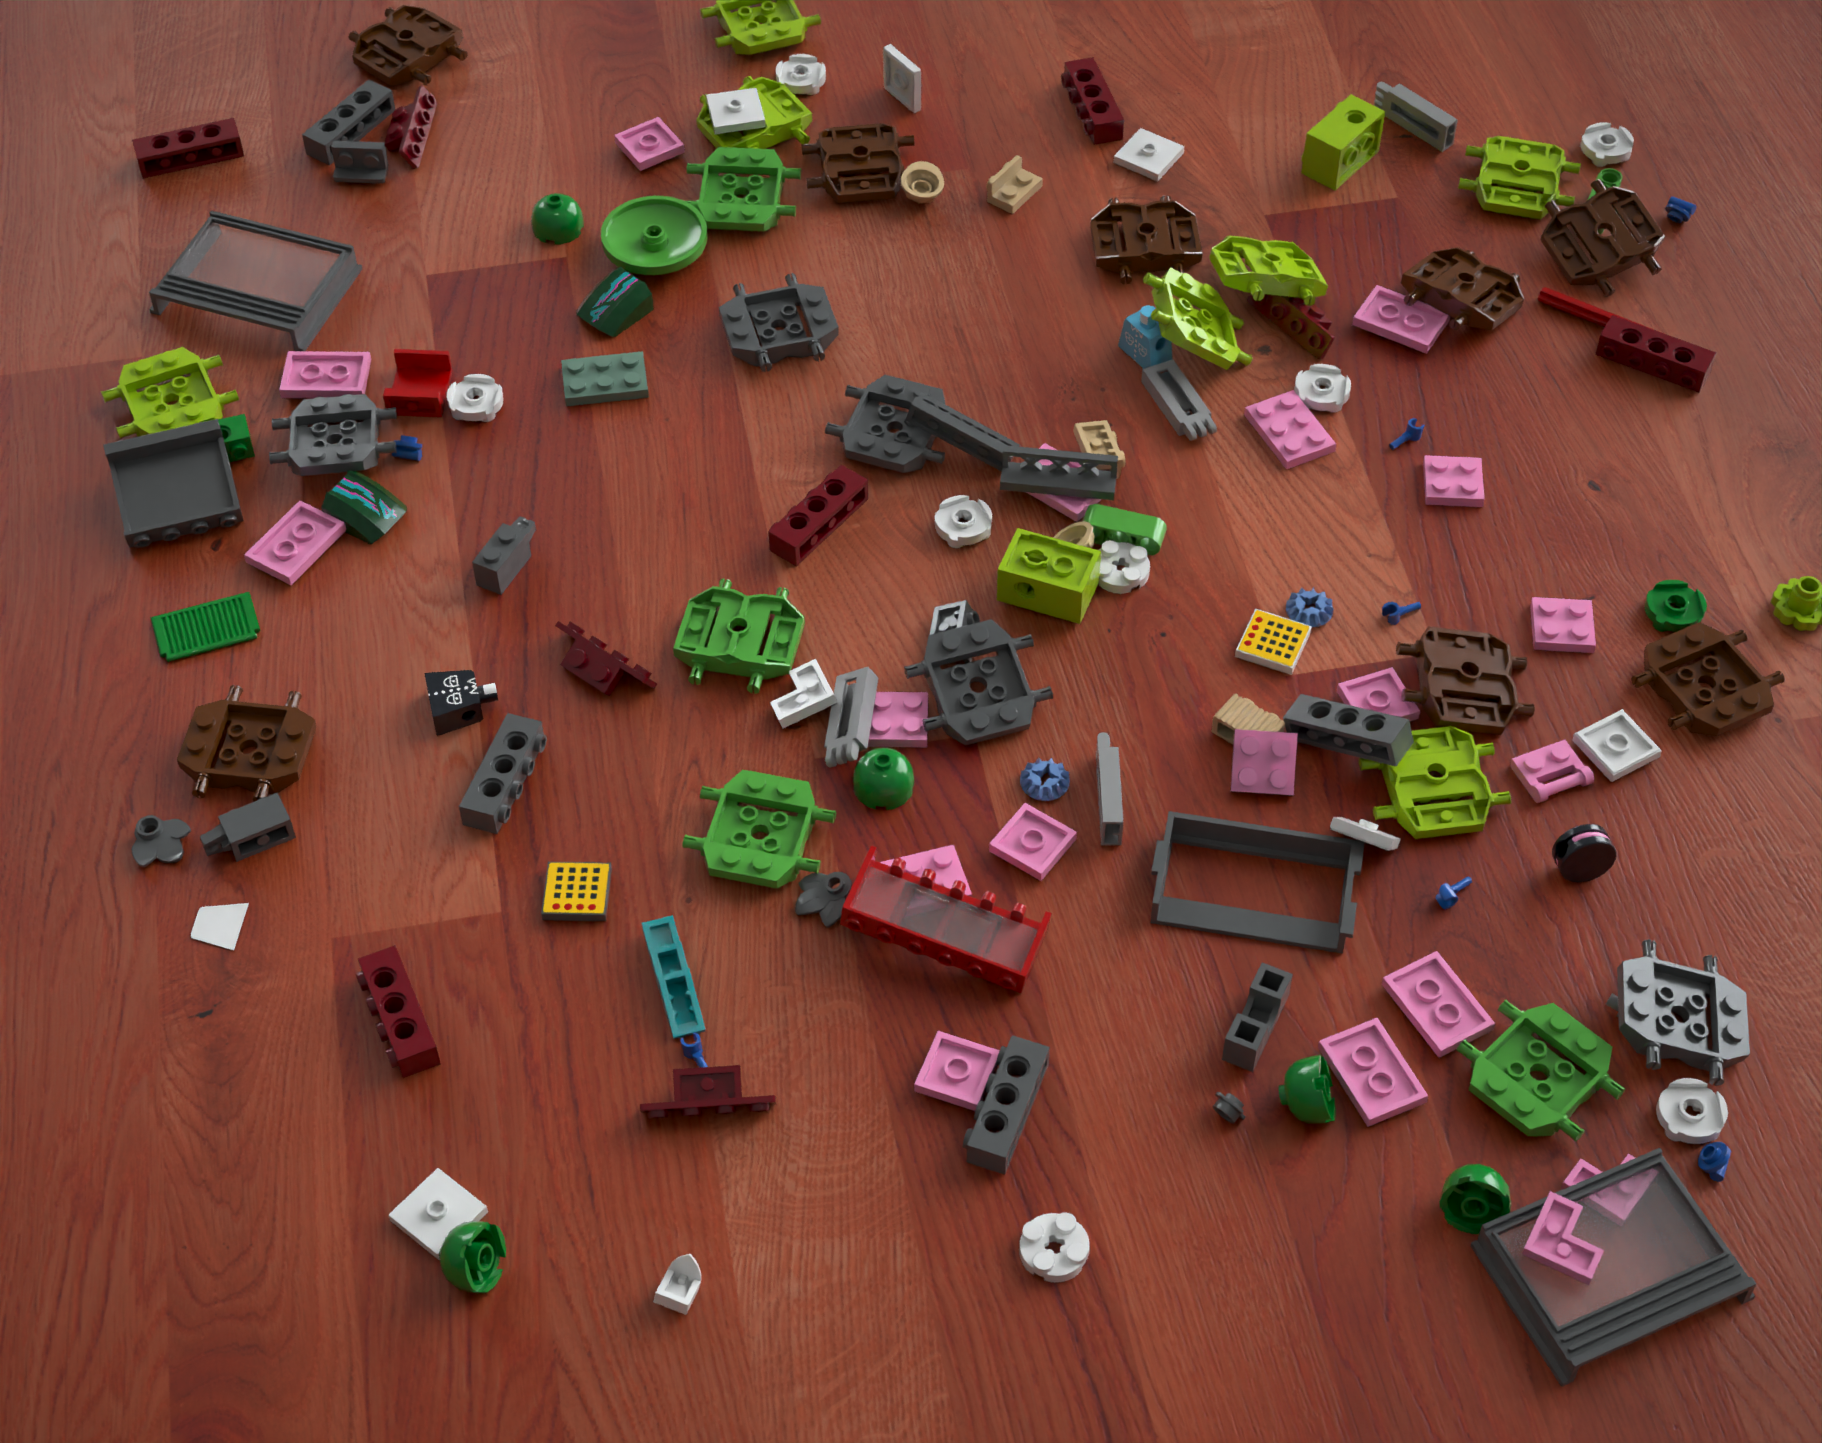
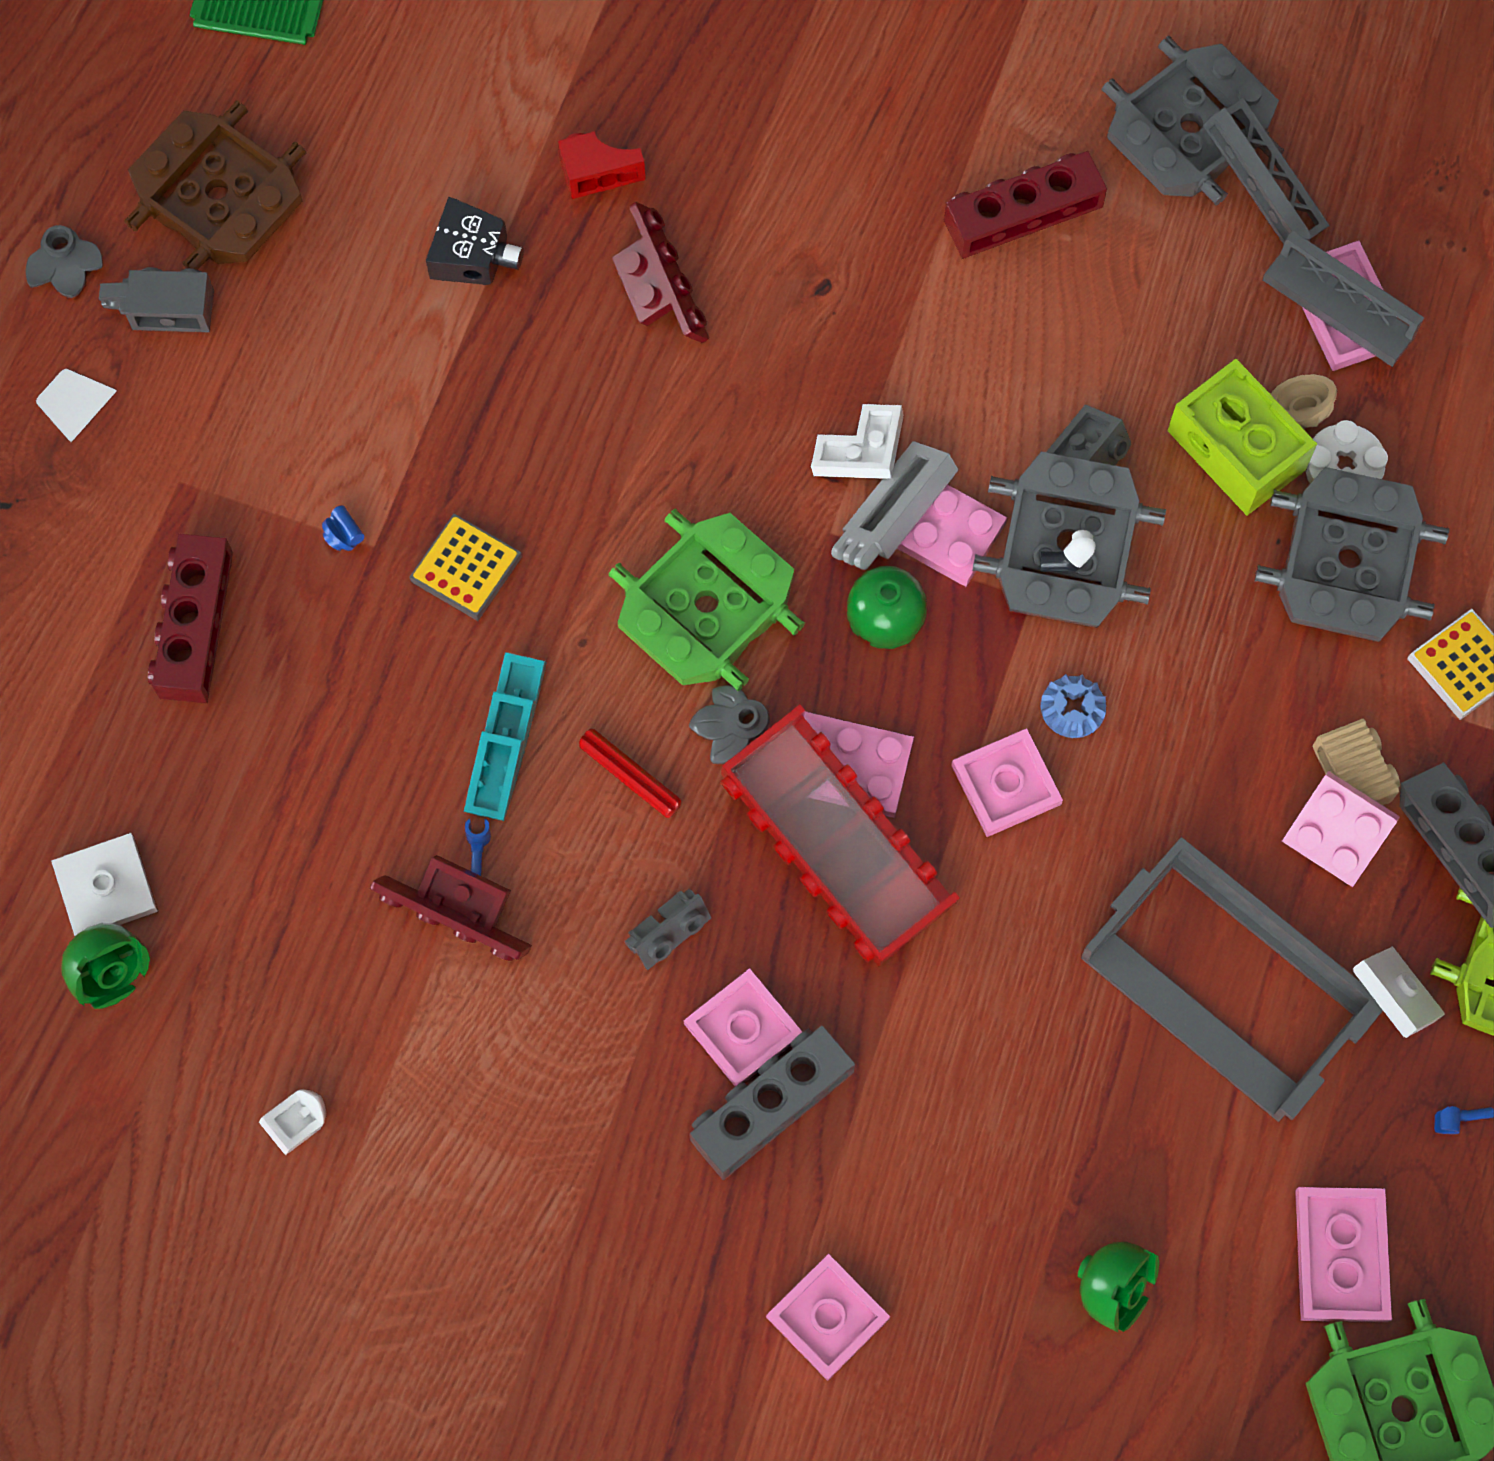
camera: 30 degrees right, 20 degrees up
dark grey brick [459,713,547,834] -> none
dark grey hinge [472,517,536,595] -> none
bright green piece [673,579,805,694] -> none
white plate [935,495,992,548] -> none
white plate [1019,1212,1090,1283] -> none
tan bracket [1073,420,1125,479] -> none
bright green beam [1082,504,1167,555] -> none
light grey hinge [1096,732,1123,845] -> none
dark grey plate [1213,1092,1246,1124] -> none
dark grey arch [1222,962,1293,1072] -> none
bright pink plate [1318,1018,1428,1127] -> none
none -> blue plate [322,505,365,551]
none -> red arch [557,131,646,199]
none -> red axle [579,728,681,818]
none -> dark grey hinge [624,889,711,970]
none -> bright pink plate [766,1254,890,1381]
none -> arm [1040,530,1096,572]
none -> dark grey piece [1254,467,1449,642]

